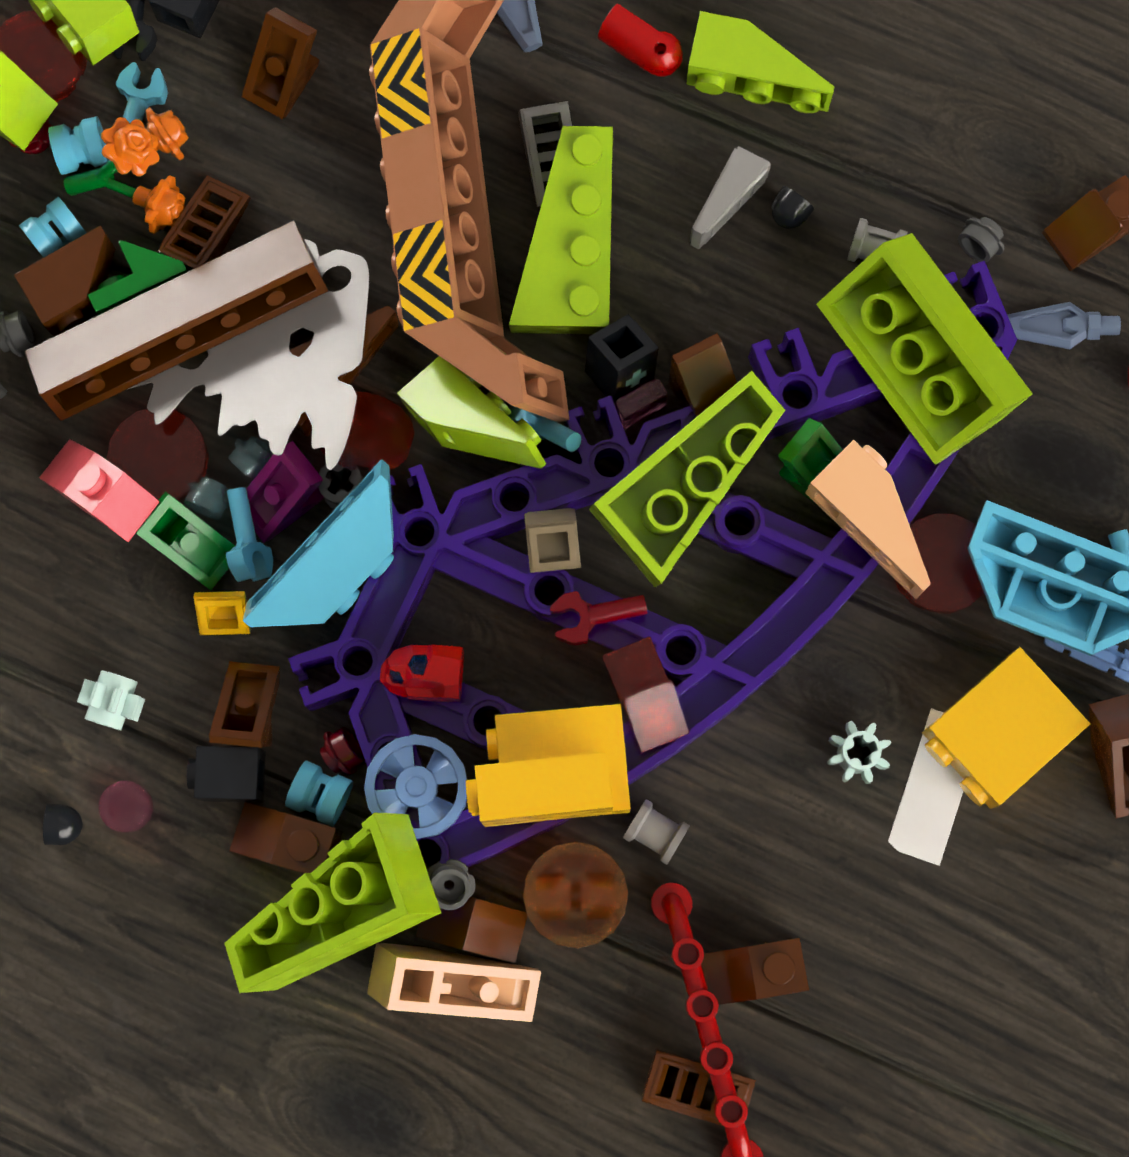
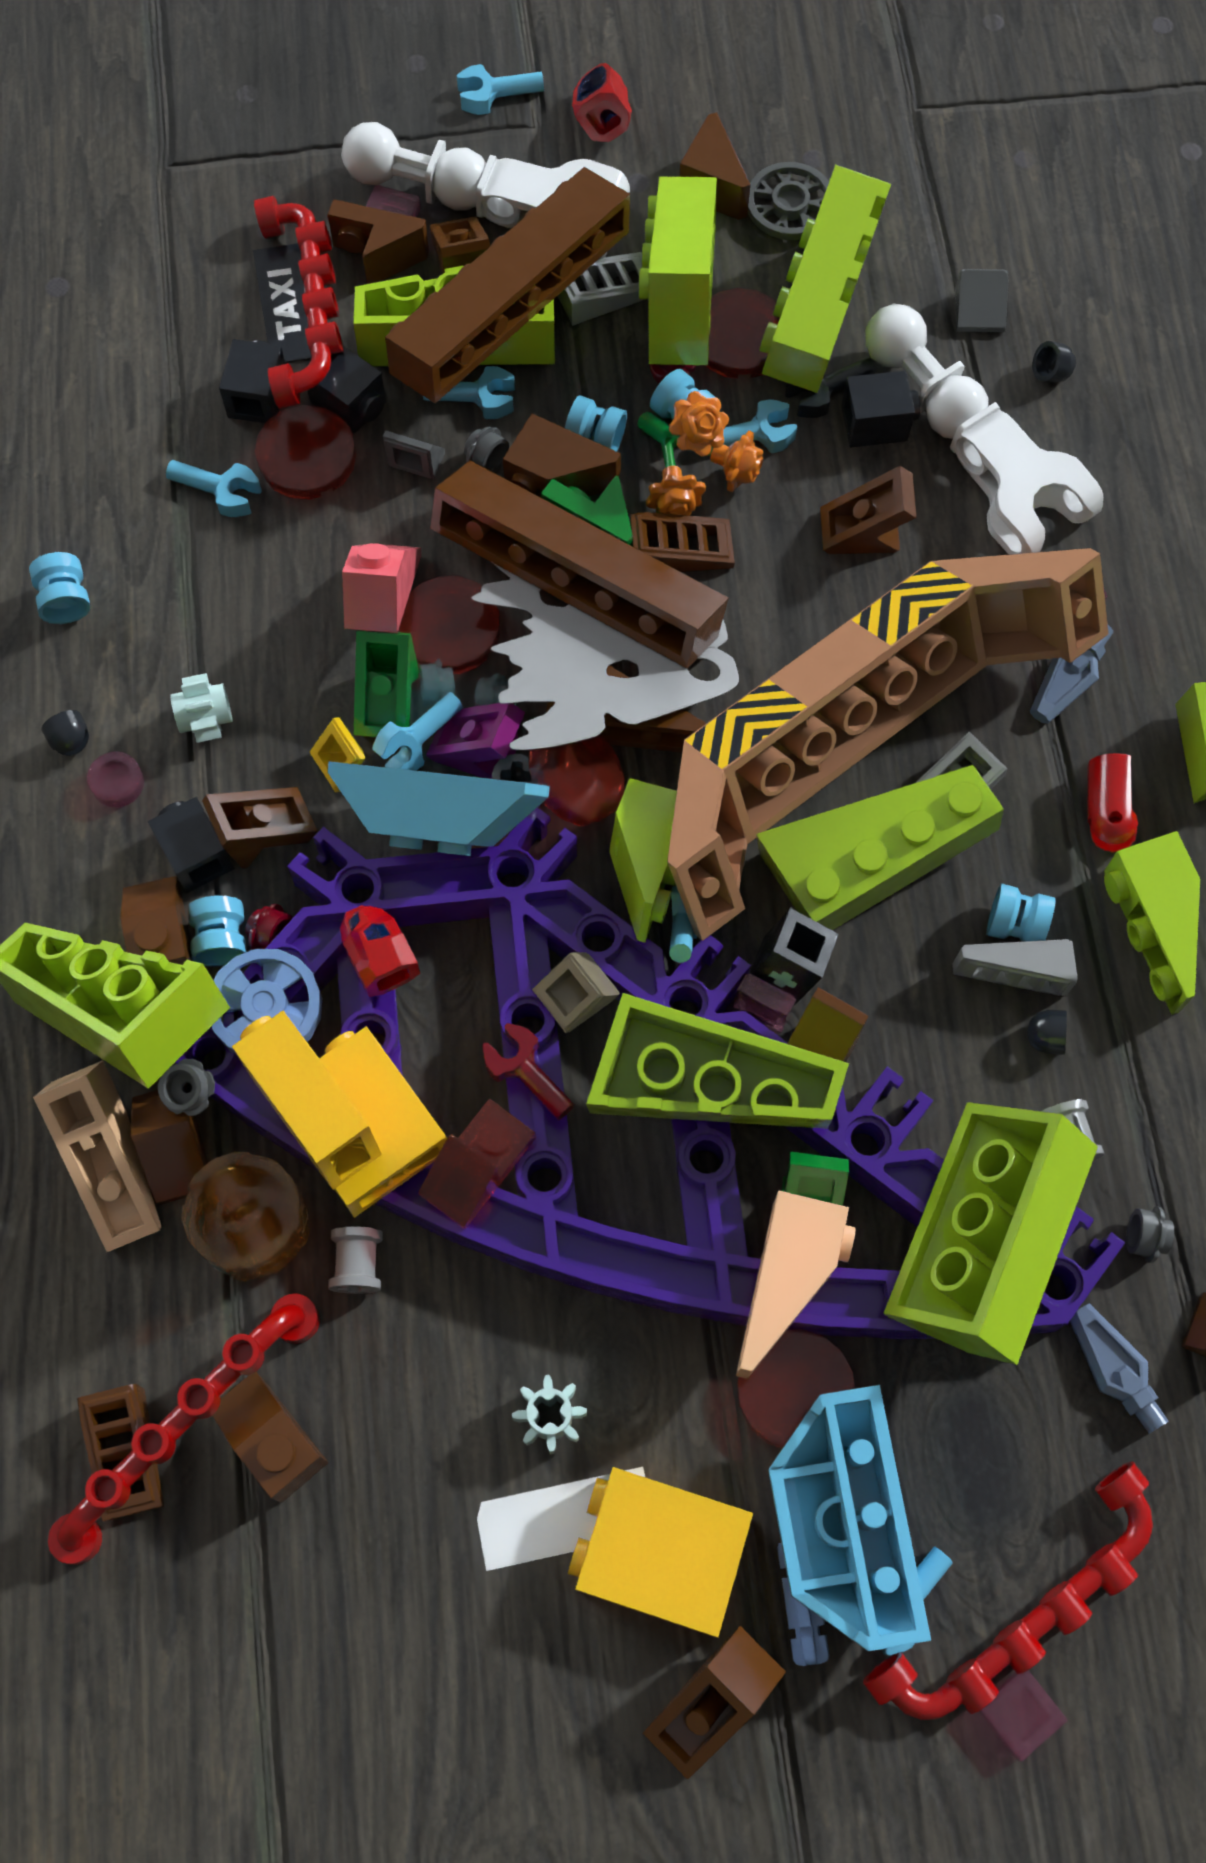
camera: 55 degrees right, 10 degrees down
none -> medium azure wheel [986,883,1055,942]

